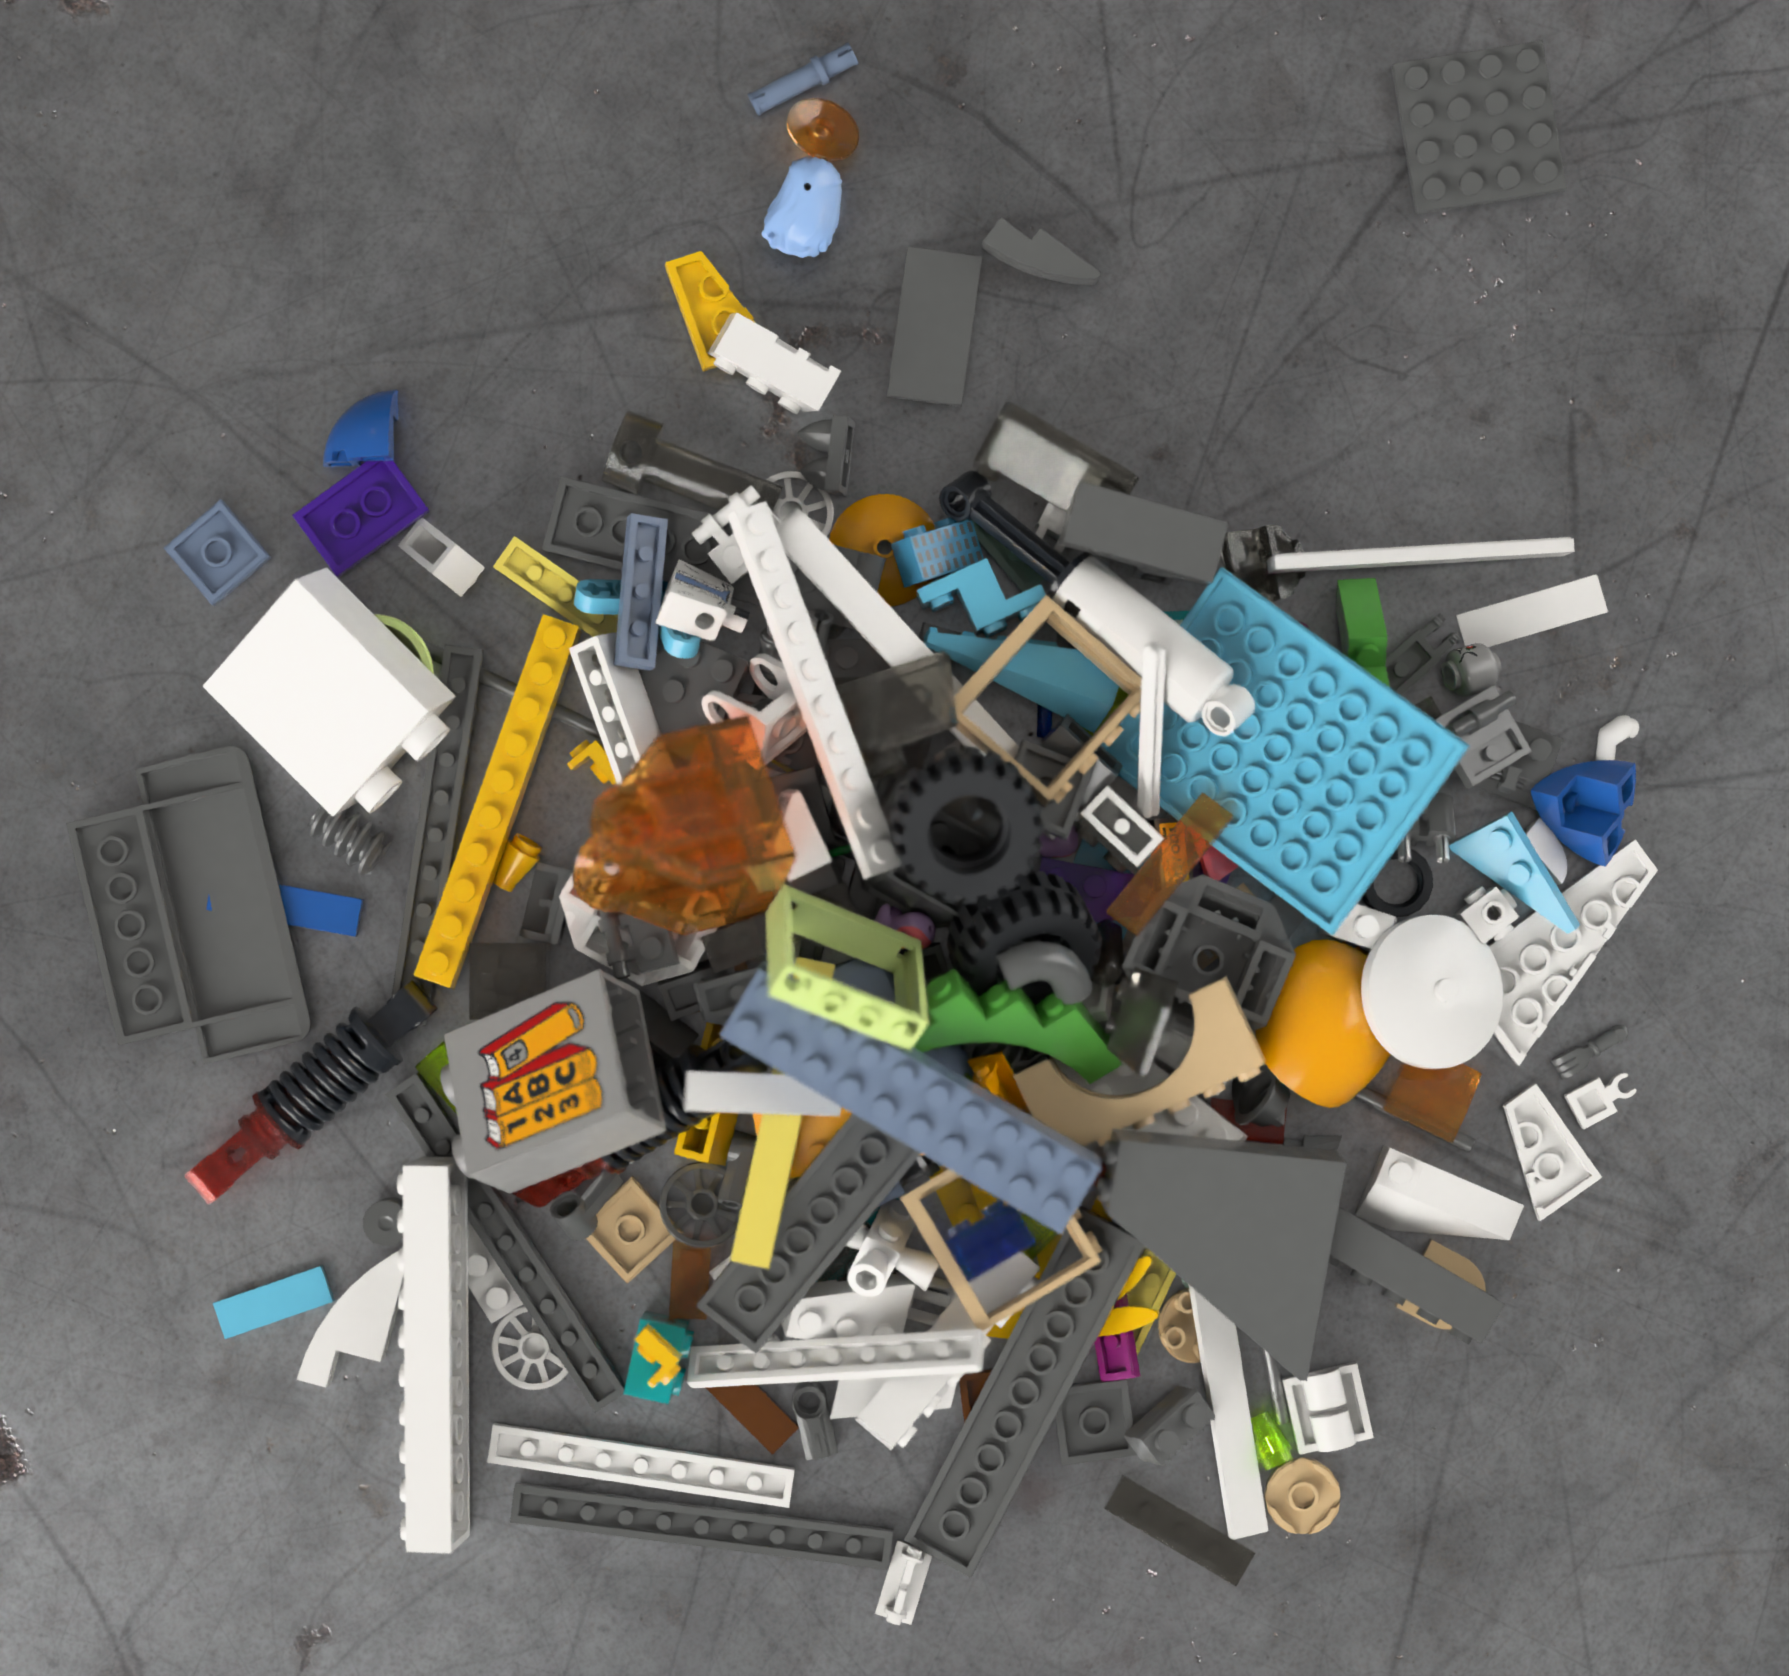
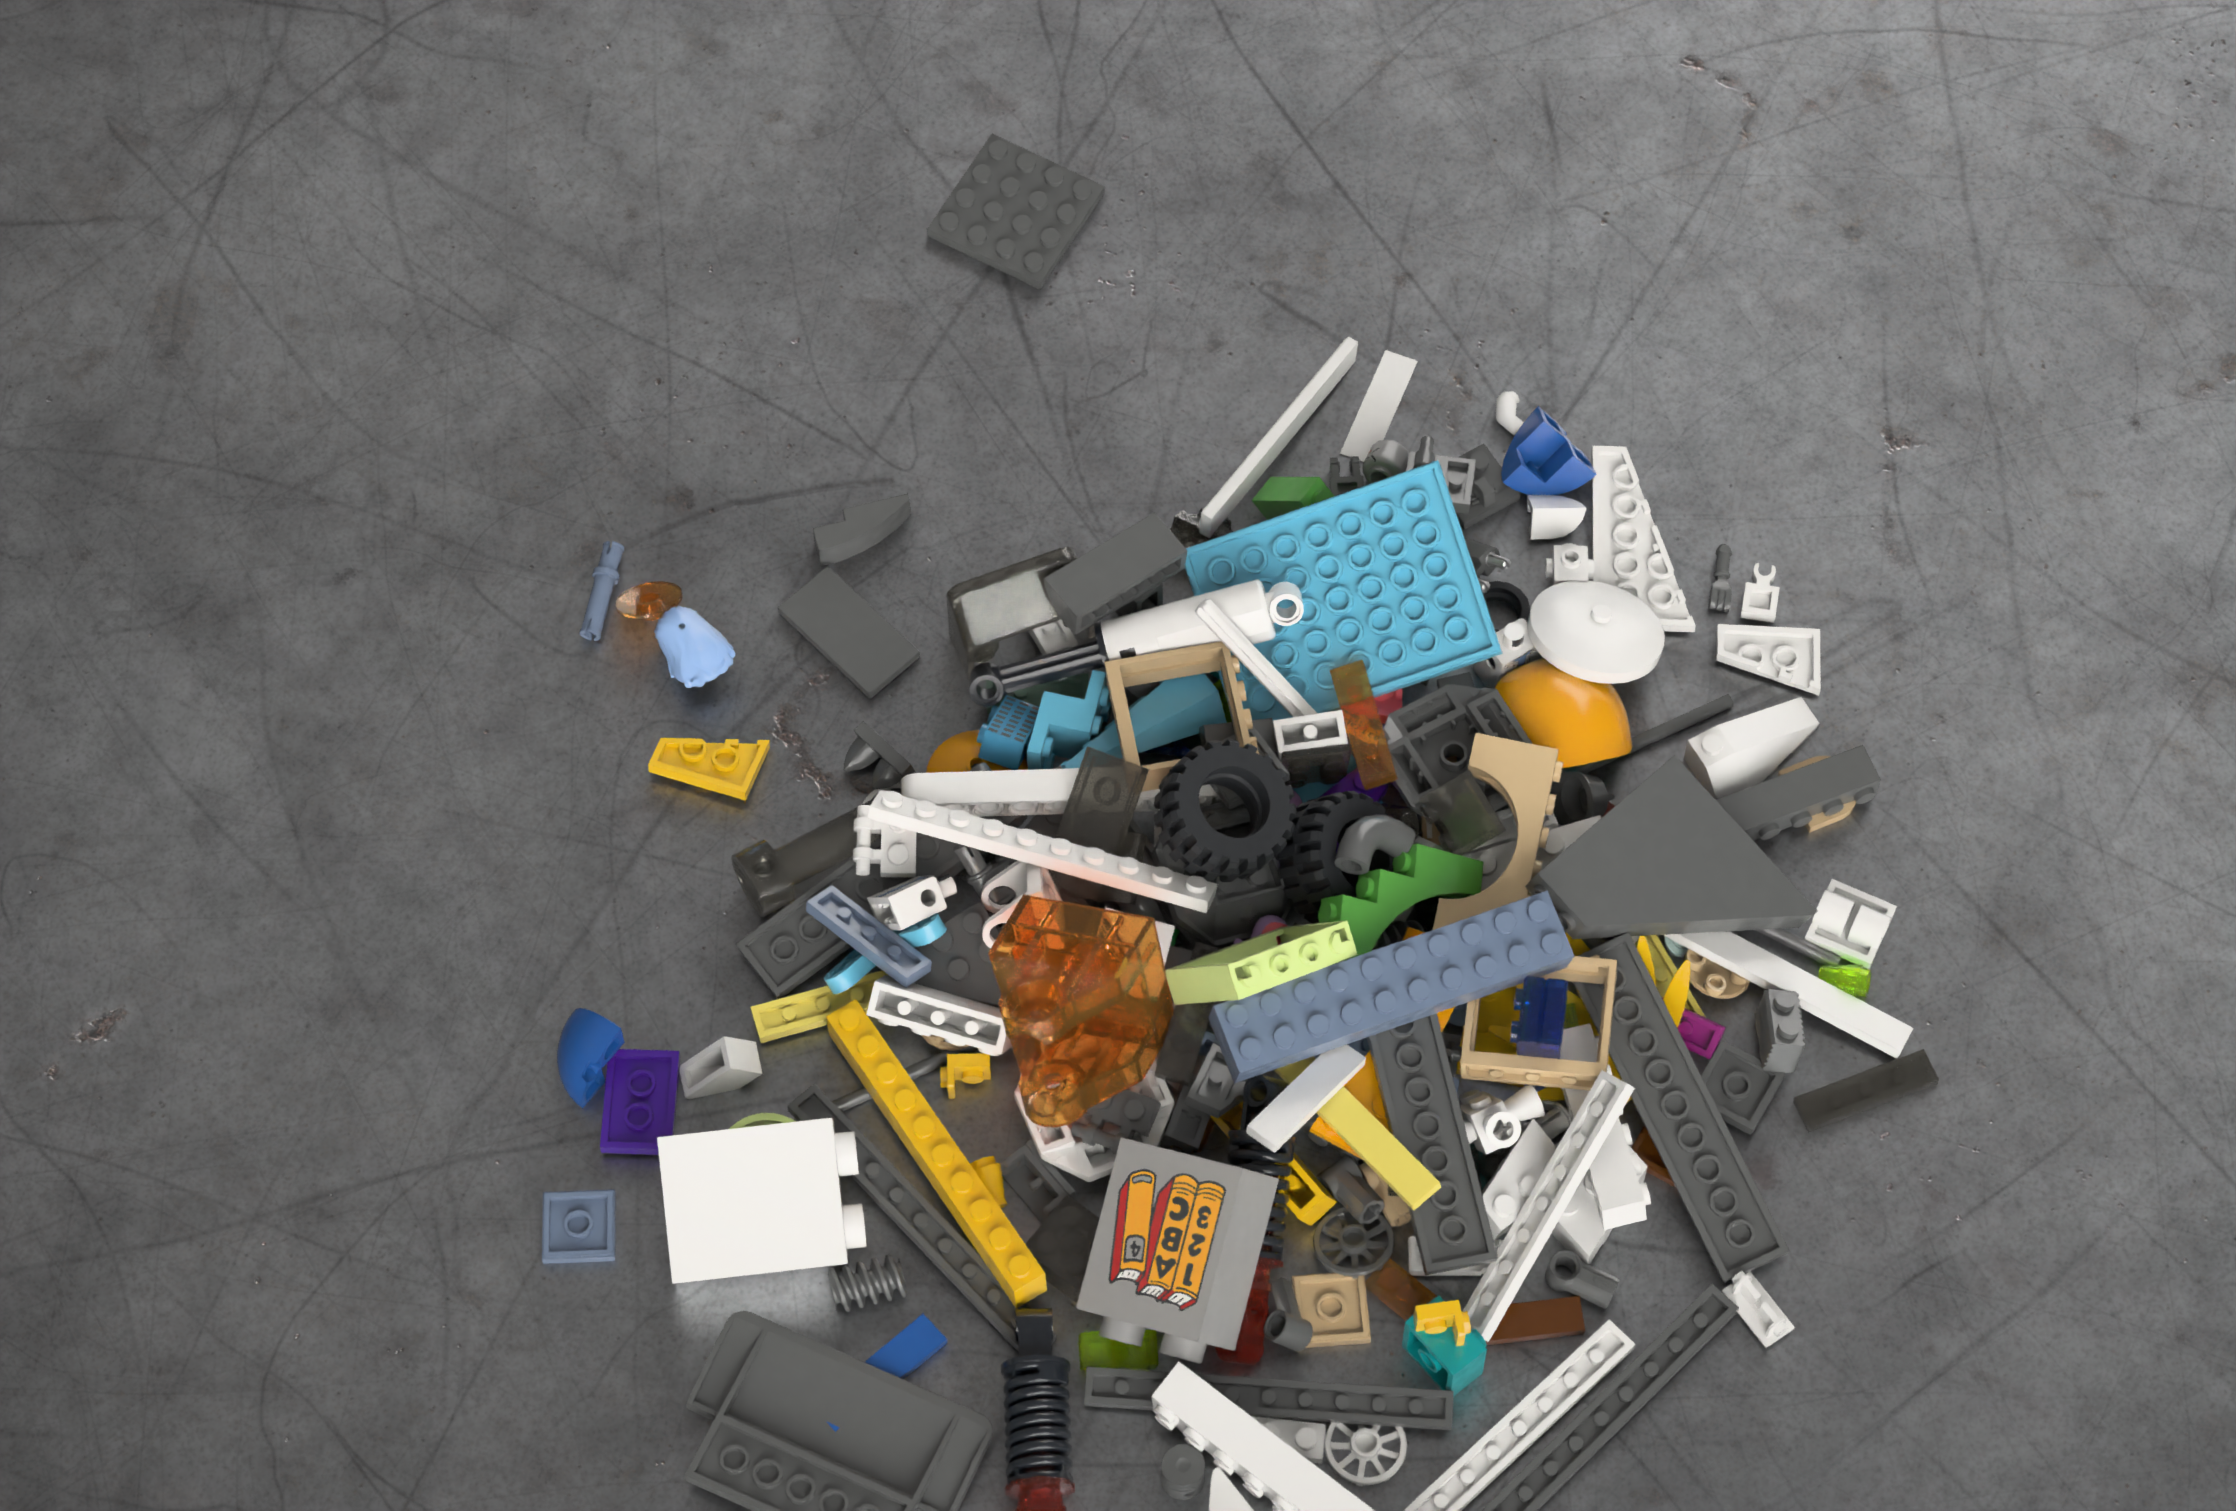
camera: 50 degrees left, 25 degrees down
white wedge [708,312,841,414] -> none
tan tile [1264,1457,1341,1534] -> none
clear orange slope [1382,1062,1482,1143] -> none
medium azure wing [1449,811,1580,934] -> none

